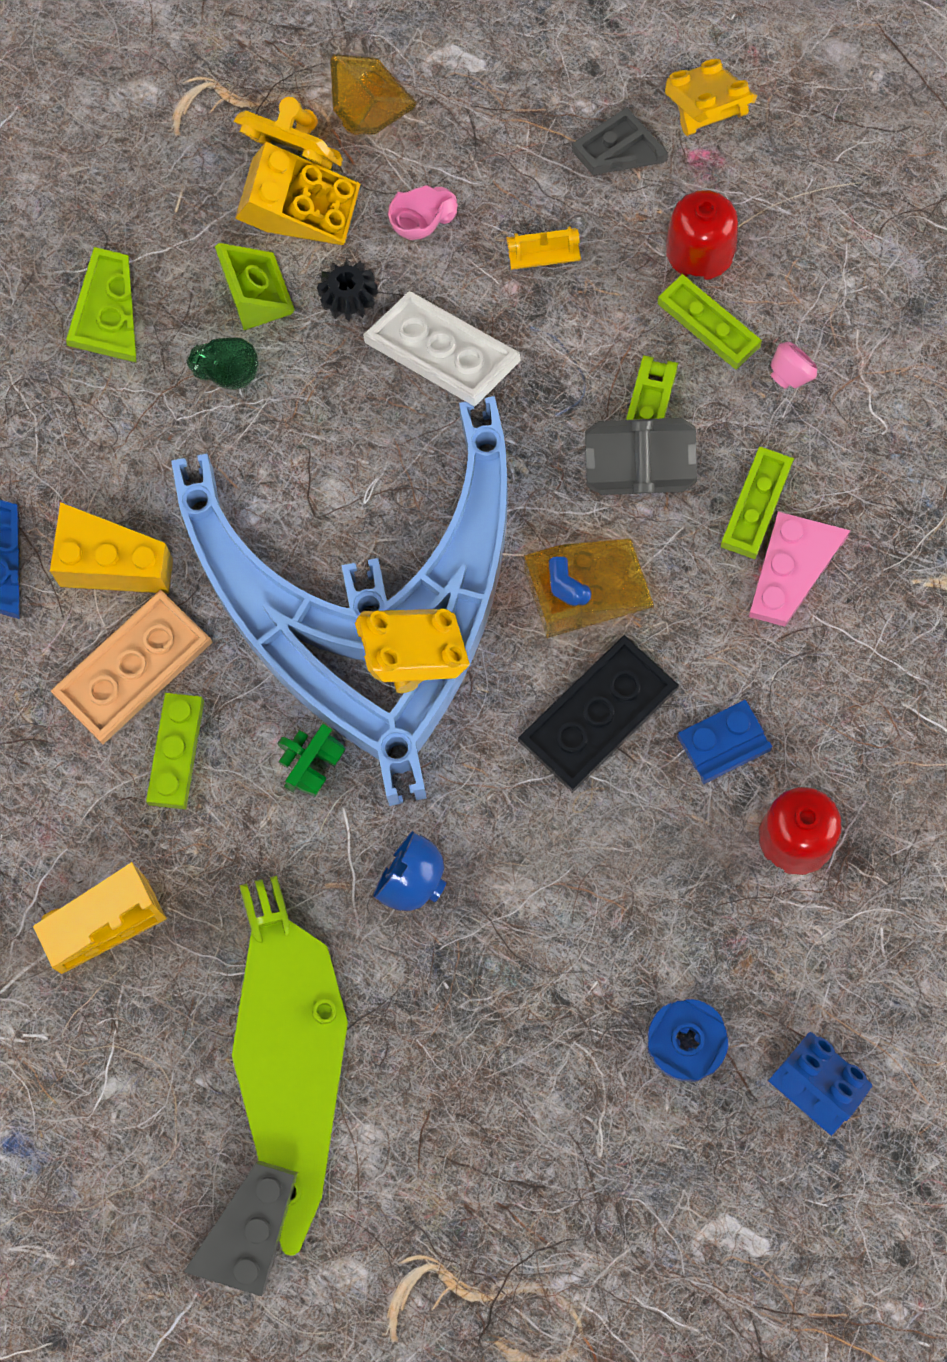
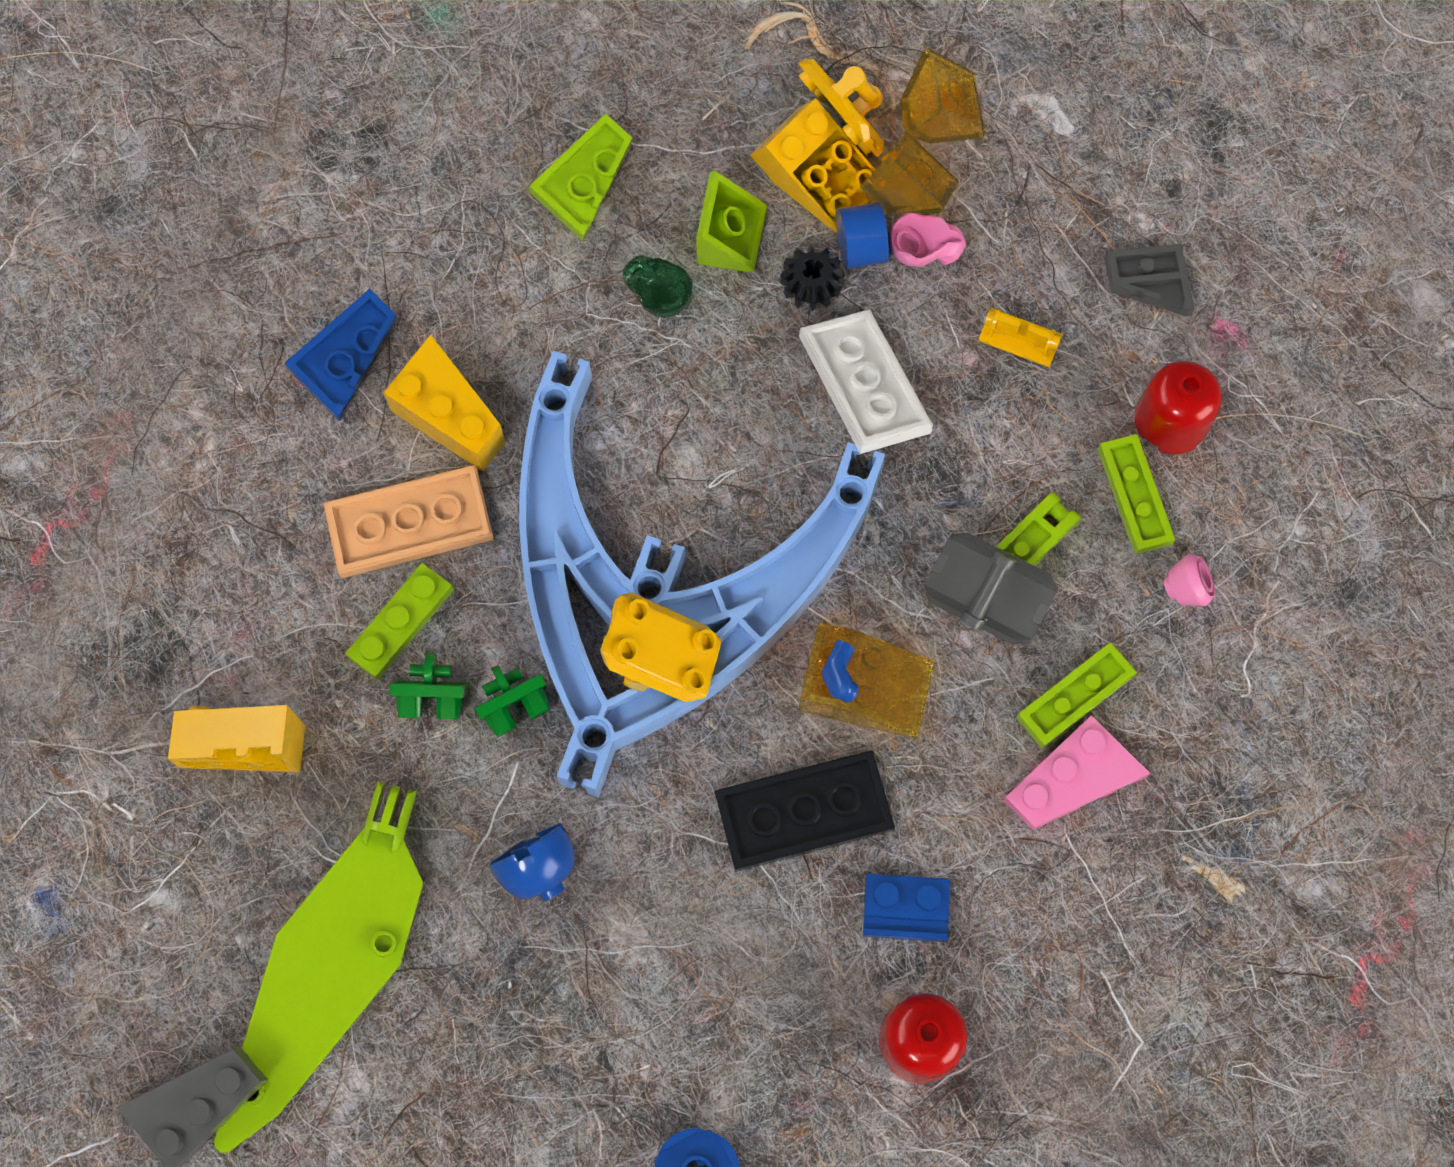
camera: 25 degrees right, 0 degrees up
yellow shield [665,59,757,136] -> none
none -> green hips [390,653,470,720]
none -> blue piece [836,202,889,269]
none -> clear yellow slope [860,130,959,213]

